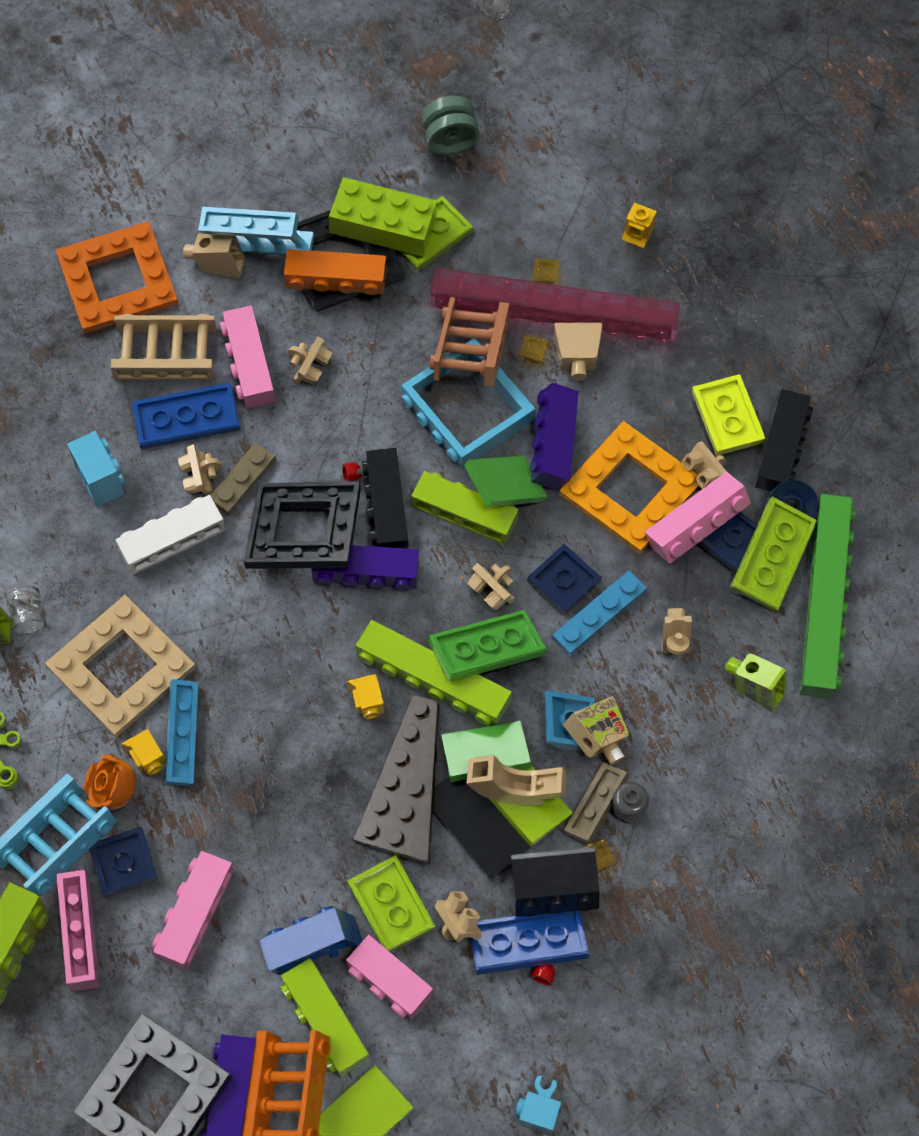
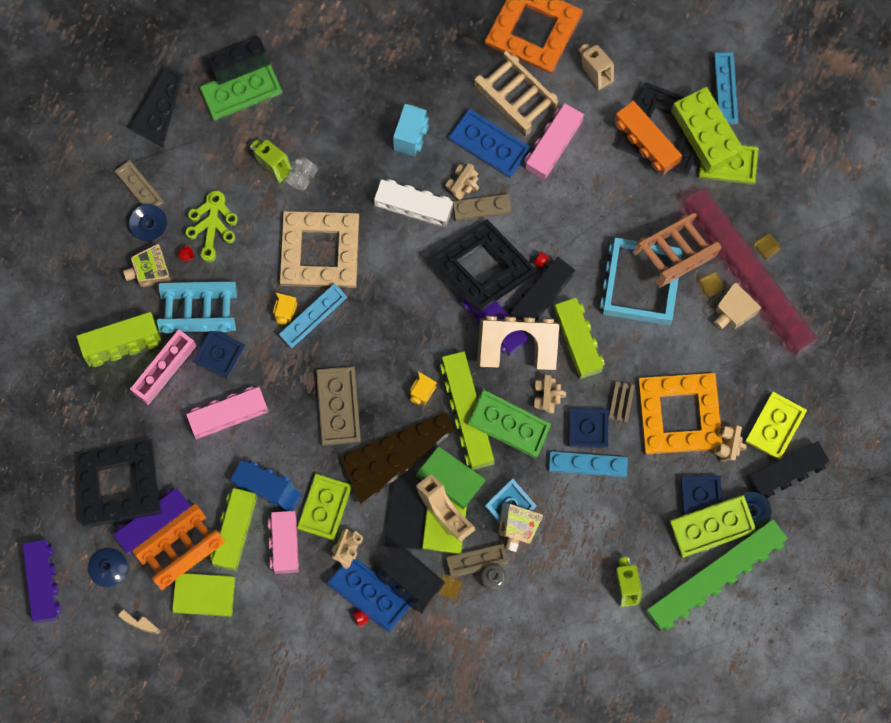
camera: 45 degrees right, 10 degrees up
orange cylinder [84,754,136,811] -> none
medium azure fence [198,207,314,255] -> none
tan hips [288,337,332,385] -> none
sand green wheel [422,96,479,155] -> none
bright green tile [464,456,547,507] -> none
medium azure brick [515,1075,561,1136] -> none
dark purple brick [530,382,579,490] -> none
yellow window [622,203,657,248] -> none
bright pink brick [645,472,751,564] -> none
tan hips [662,608,692,656] -> none
none -> dark tan tile [316,366,361,446]
none -> arch [477,315,559,370]
none -> dark tan tile [609,381,635,423]
none -> dark azure plate [714,52,738,125]

